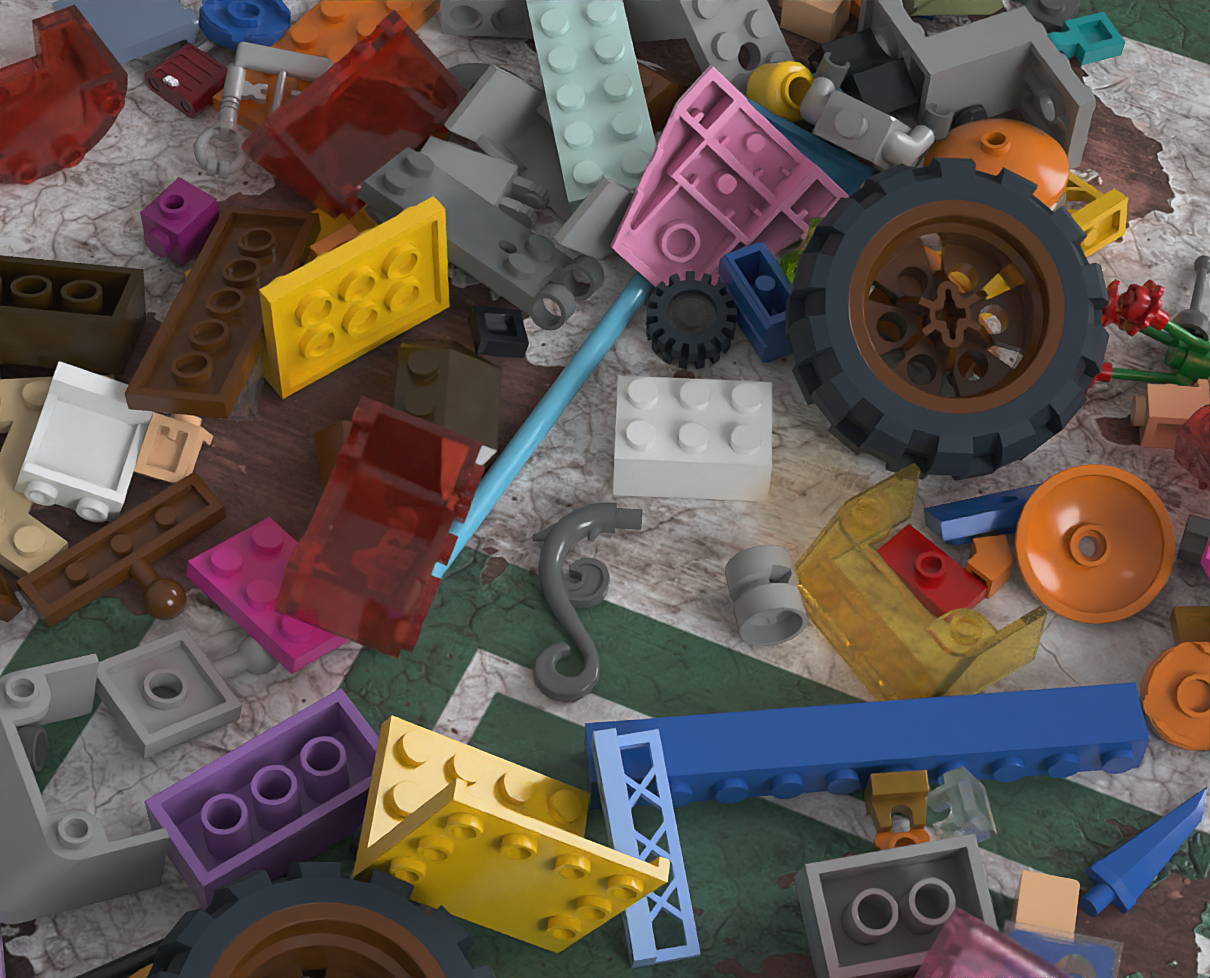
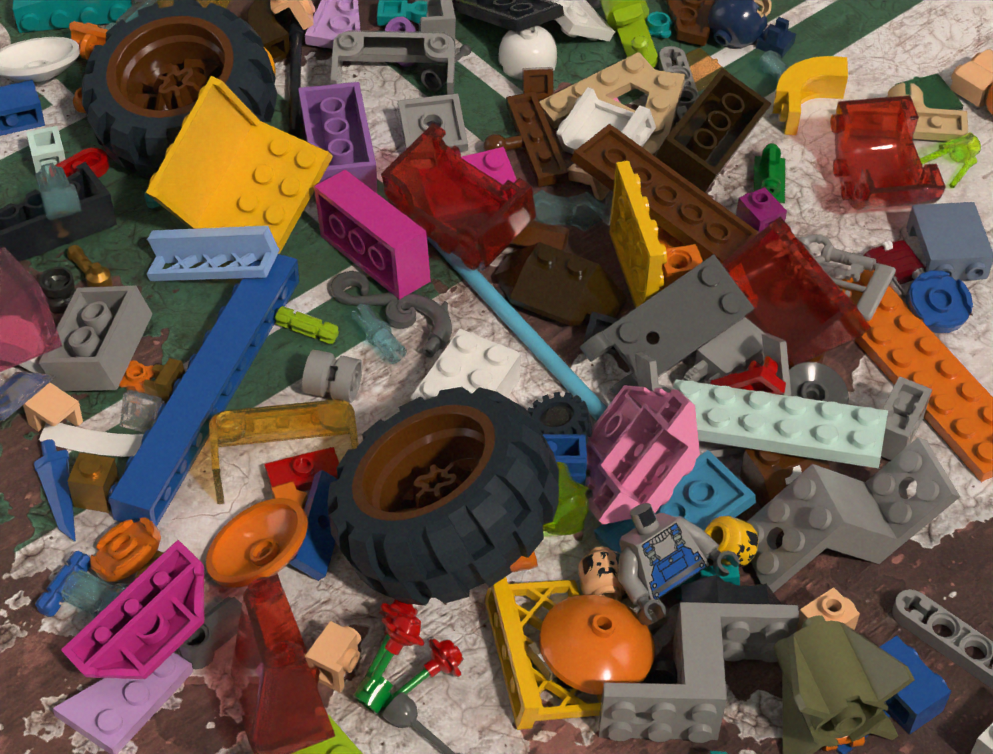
camera: 115 degrees right, 5 degrees down
none -> white sticker [39,423,144,457]
none -> pearl gold brick [67,452,119,513]
none -> lime axle [275,306,339,344]
none -> dark pink brick [314,170,431,300]
none -> clear light blue pin [351,303,407,364]
none -> clear light blue tile [519,190,609,231]
none -> red plate [710,356,786,395]
none -> green hinge [754,143,785,203]

